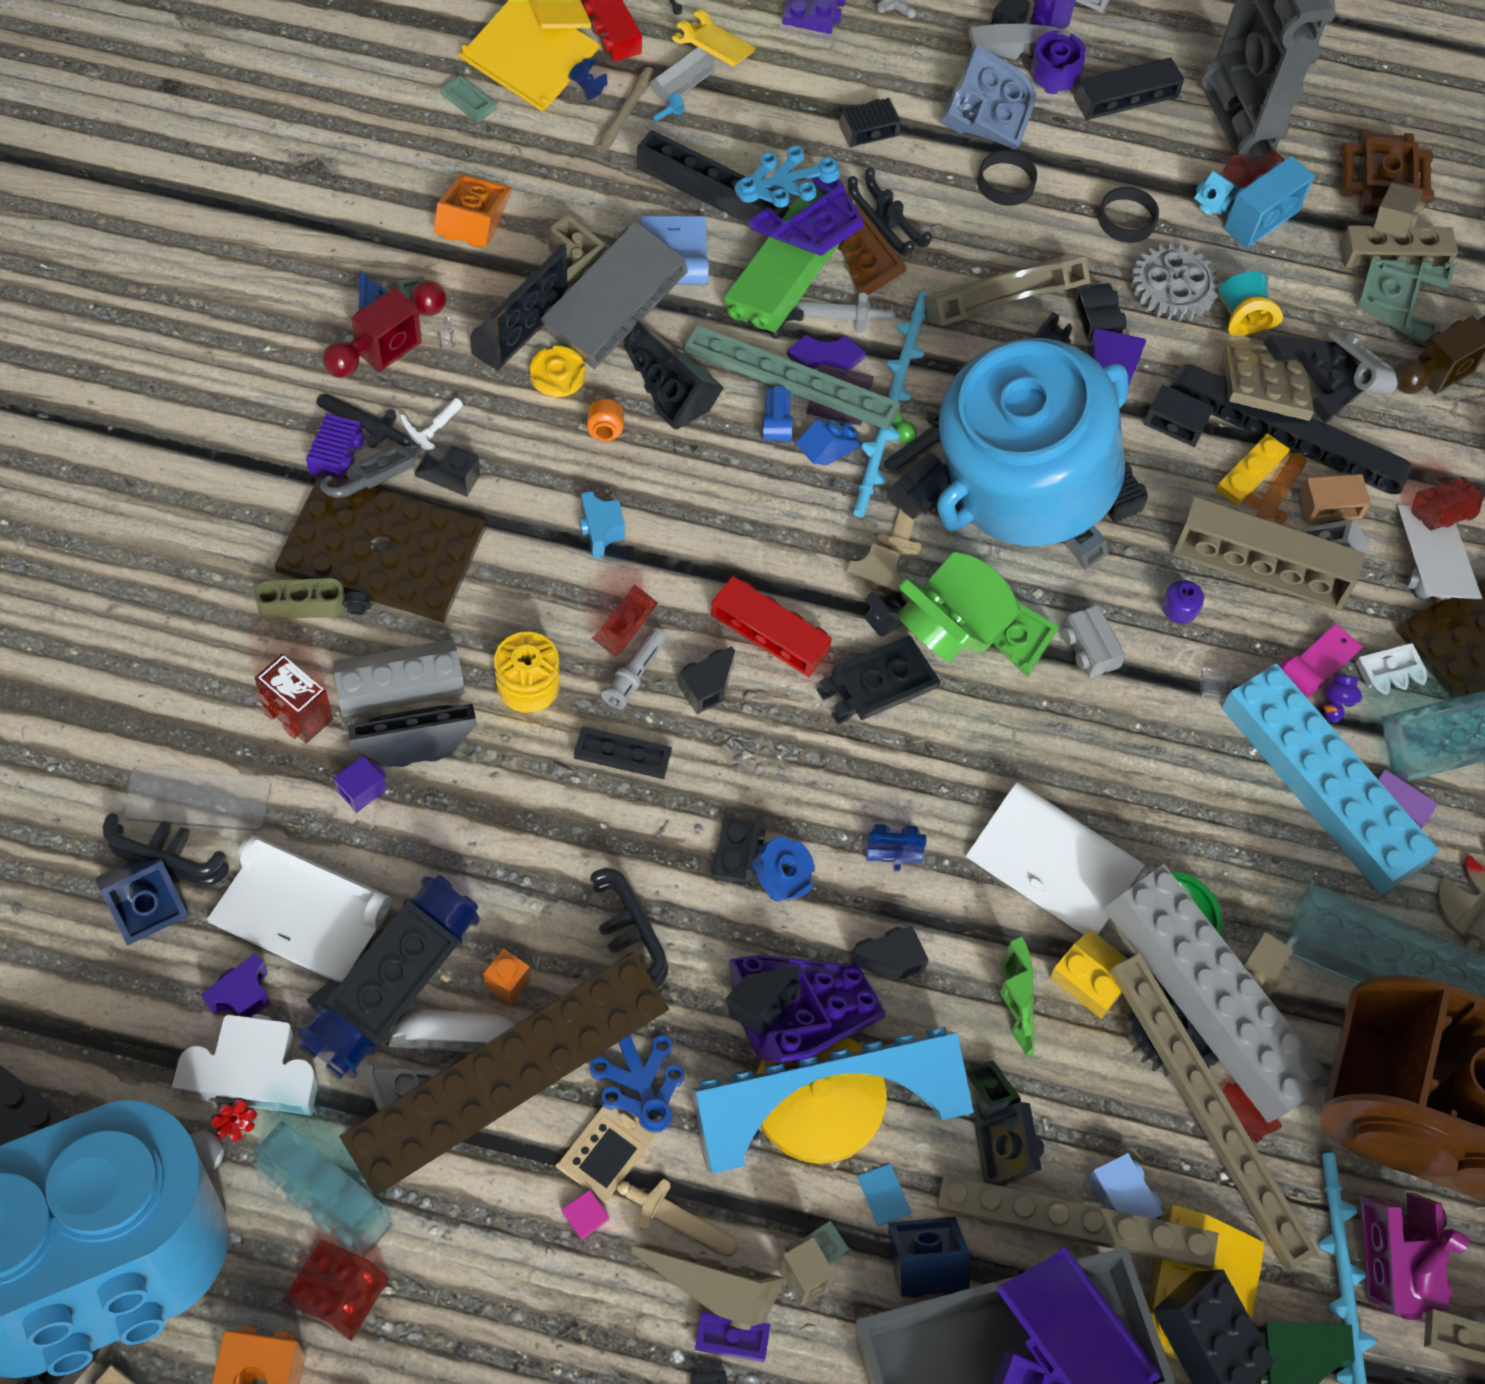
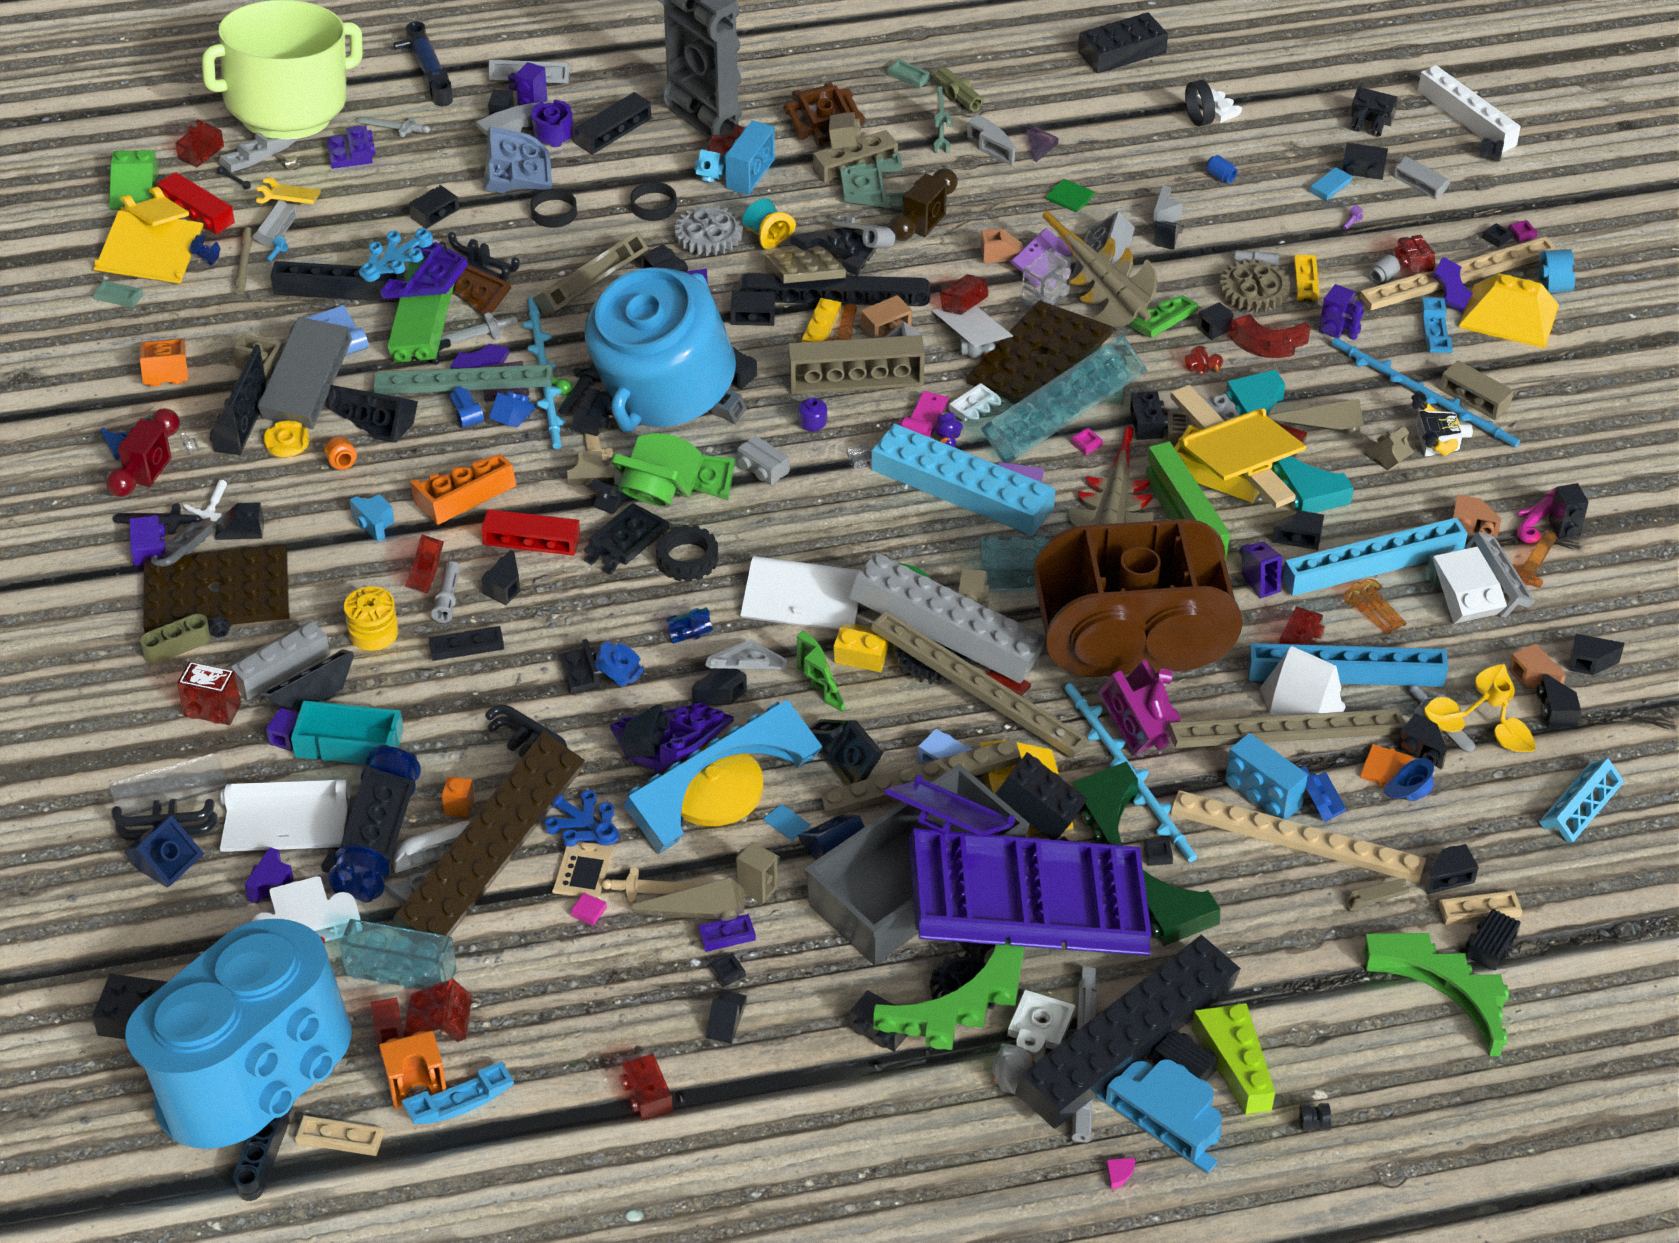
camera: 20 degrees left, 15 degrees down
none -> teal piece [291,701,404,767]
none -> clear red brick [370,997,404,1055]
none -> orange wedge [410,454,516,525]
none -> black tyre [656,525,719,582]
none -> light grey wing [705,639,789,670]

